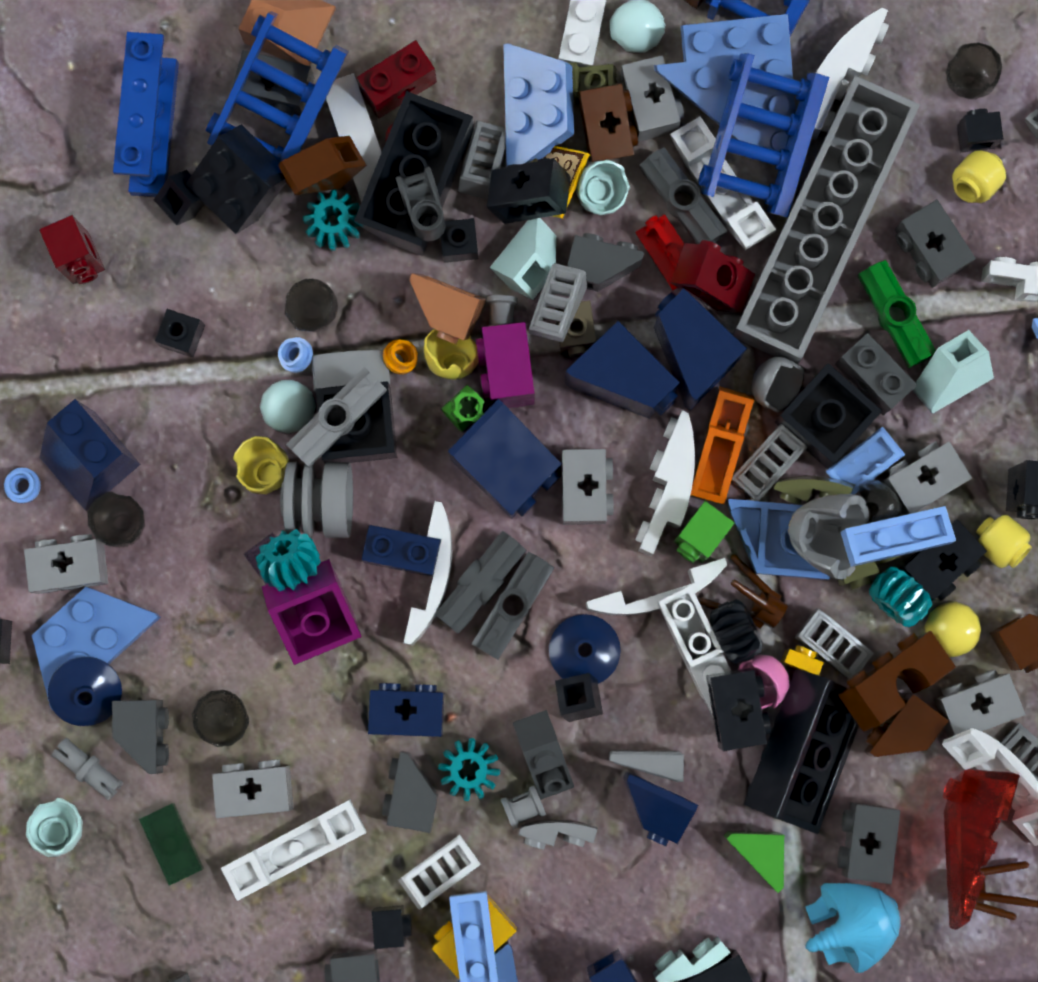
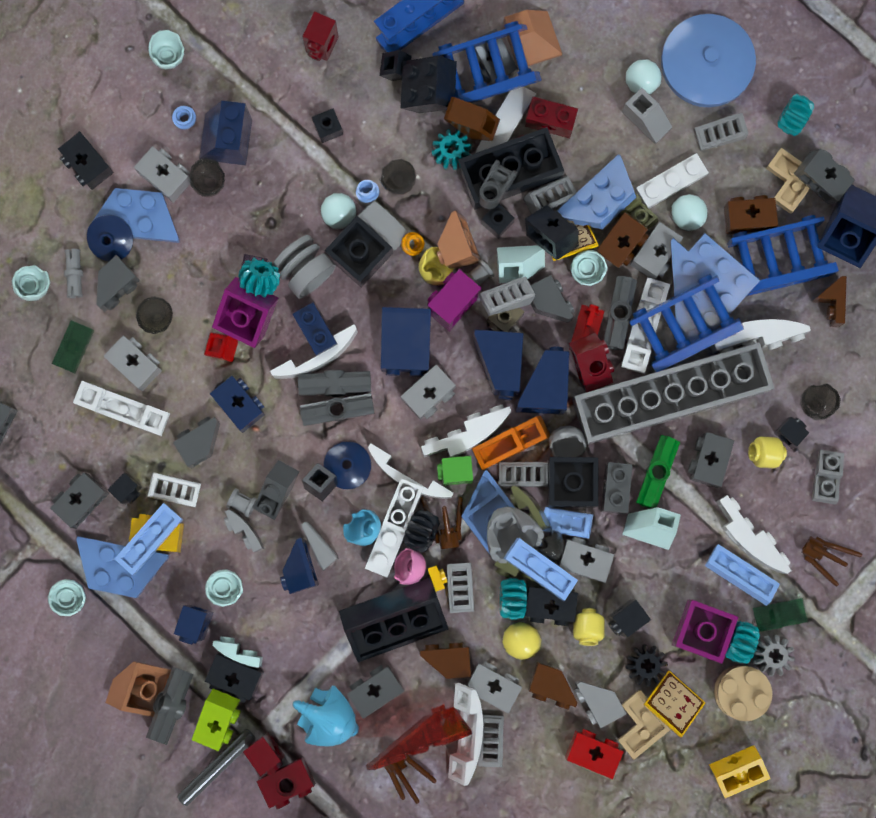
camera: 45 degrees right, 0 degrees up
light yellow hair [233,436,289,495] -> none
light grey piece [286,367,387,468] -> none
teal gear [438,738,500,801] -> none
bright green piece [441,385,488,432] -> none
black brick [706,668,771,751] -> none
bright green slope [724,831,784,893] -> none
reddish brown arch [838,631,956,732] -> none
none -> red slope [204,332,238,362]
none -> light aqua hair [205,569,243,607]
none -> medium azure hair [343,509,381,546]

